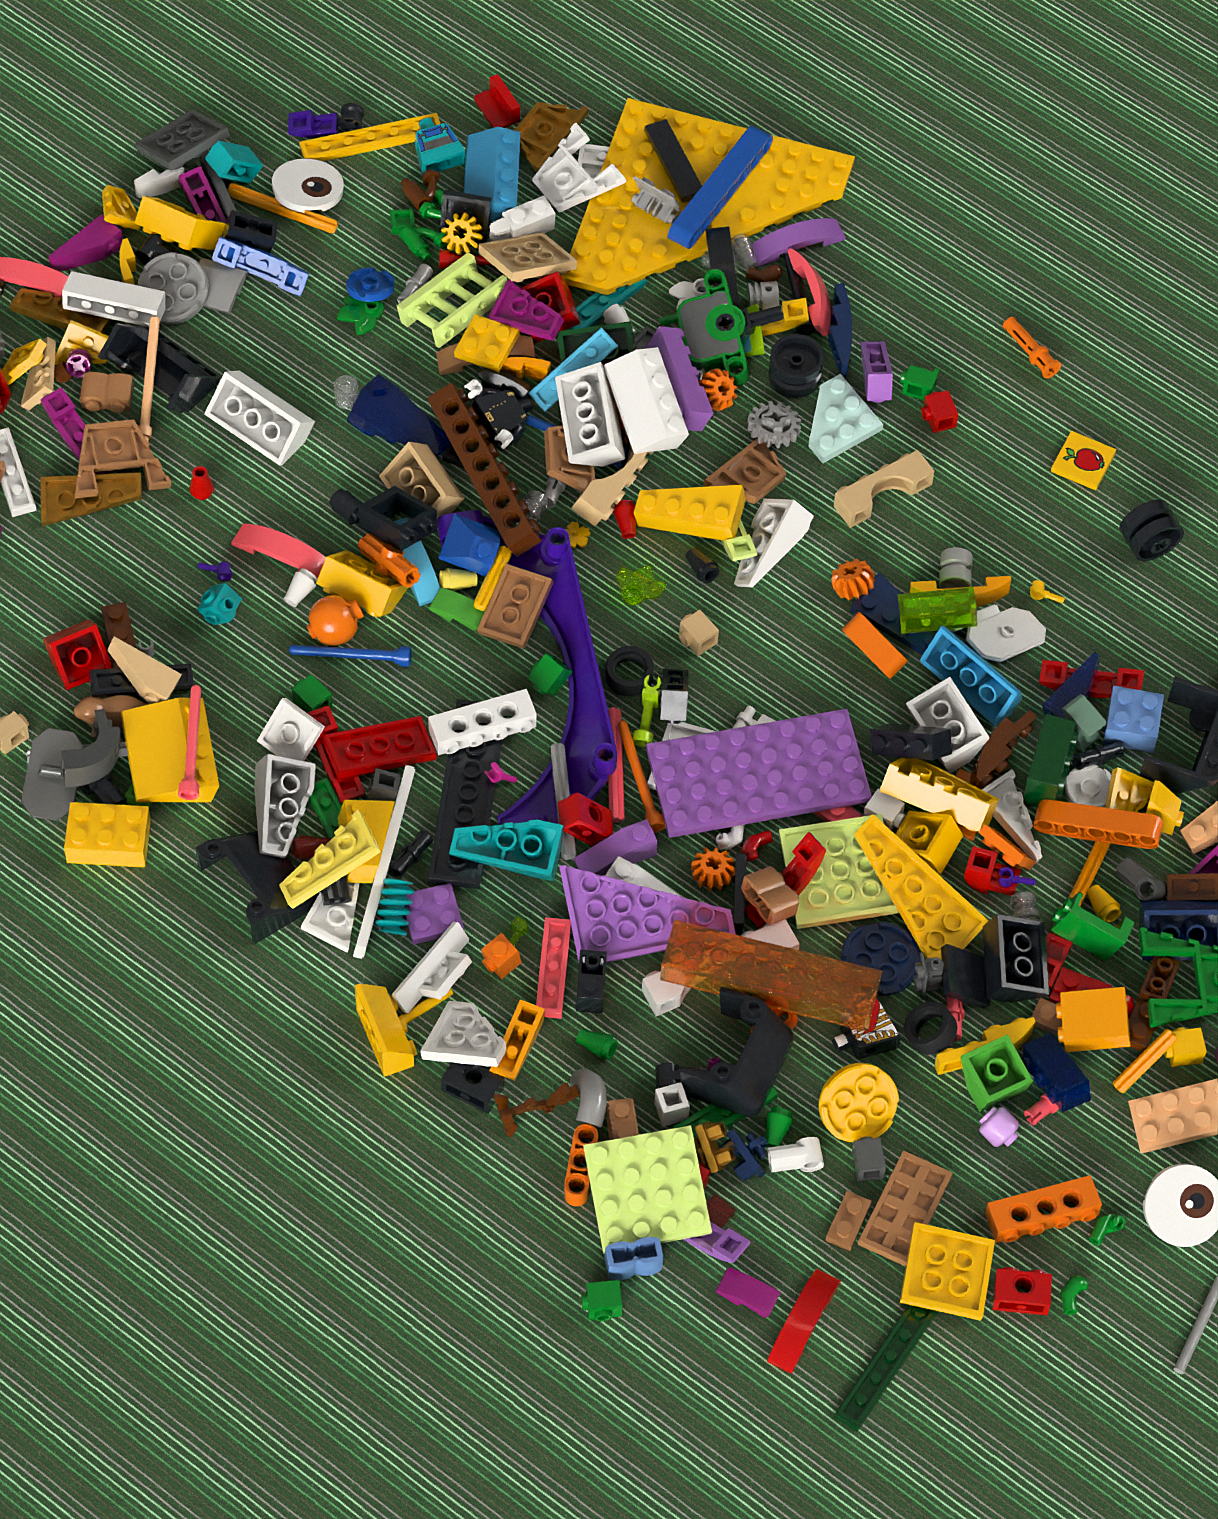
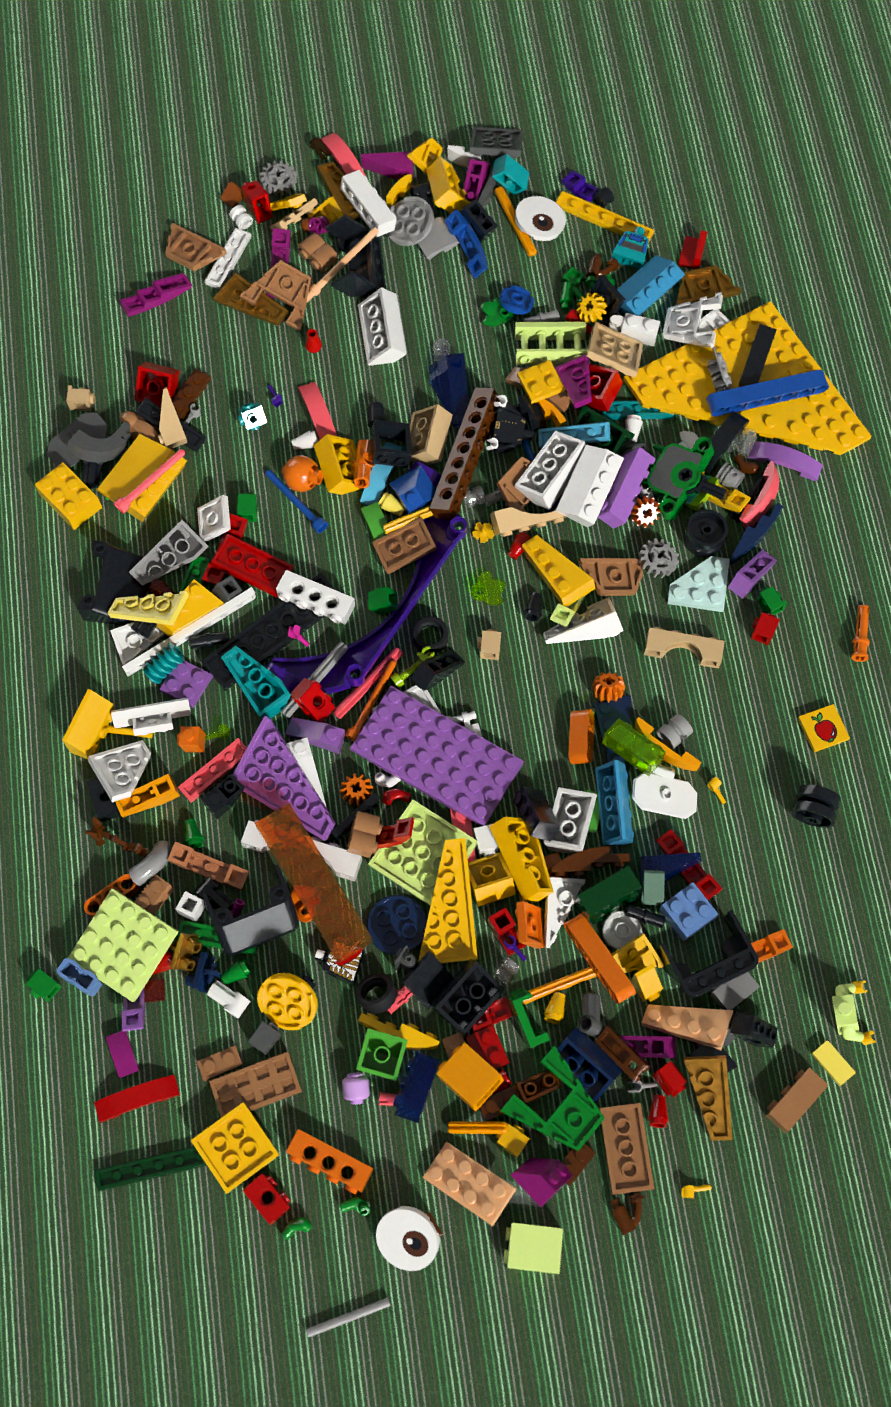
camera: 45 degrees right, 10 degrees up
none -> nougat slope [167,841,249,890]

